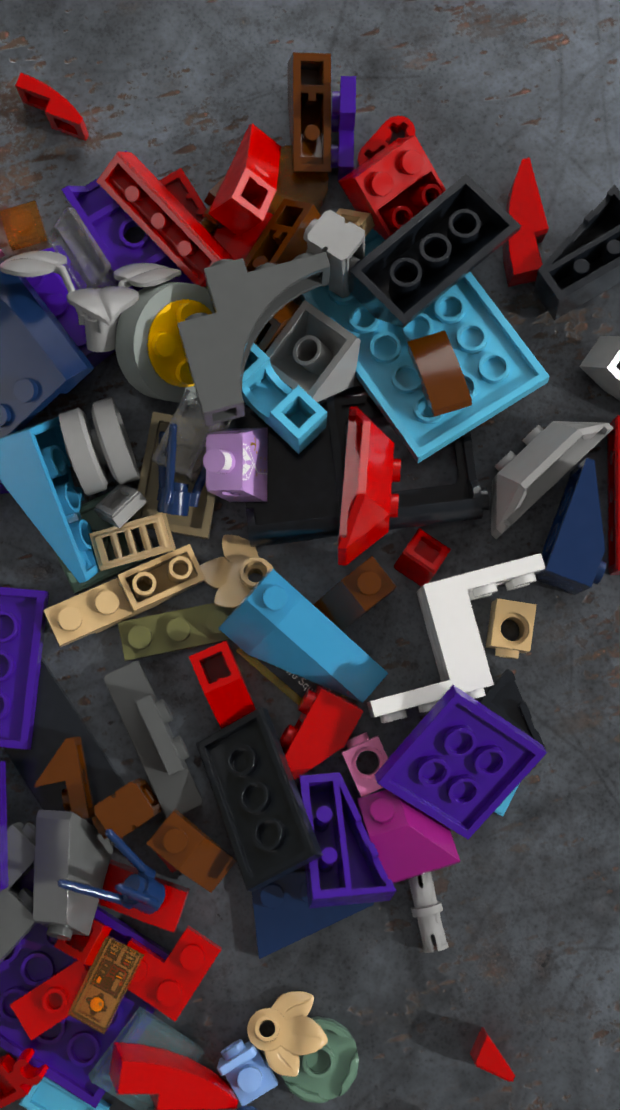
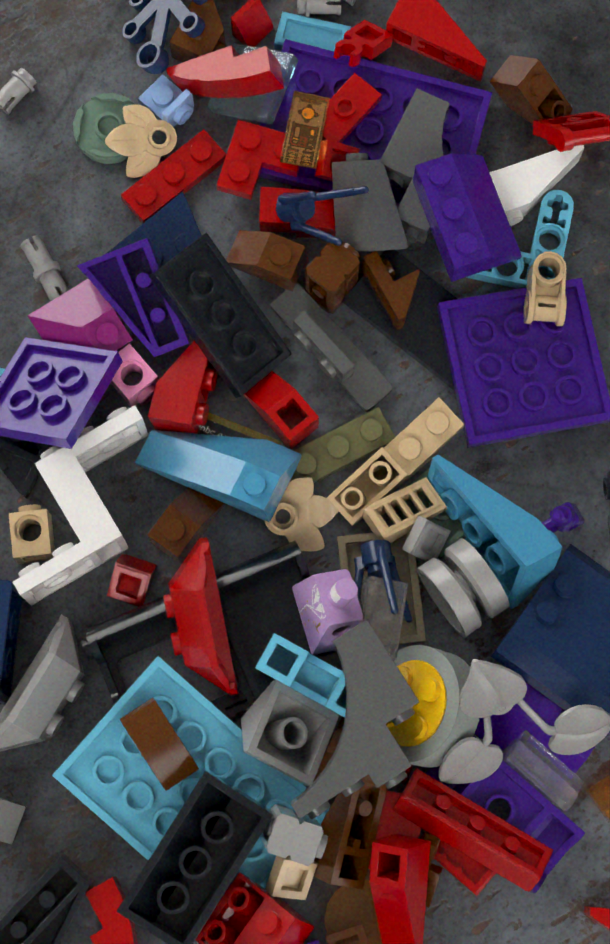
camera: 165 degrees right, 5 degrees down
none -> red plate [121,129,226,224]

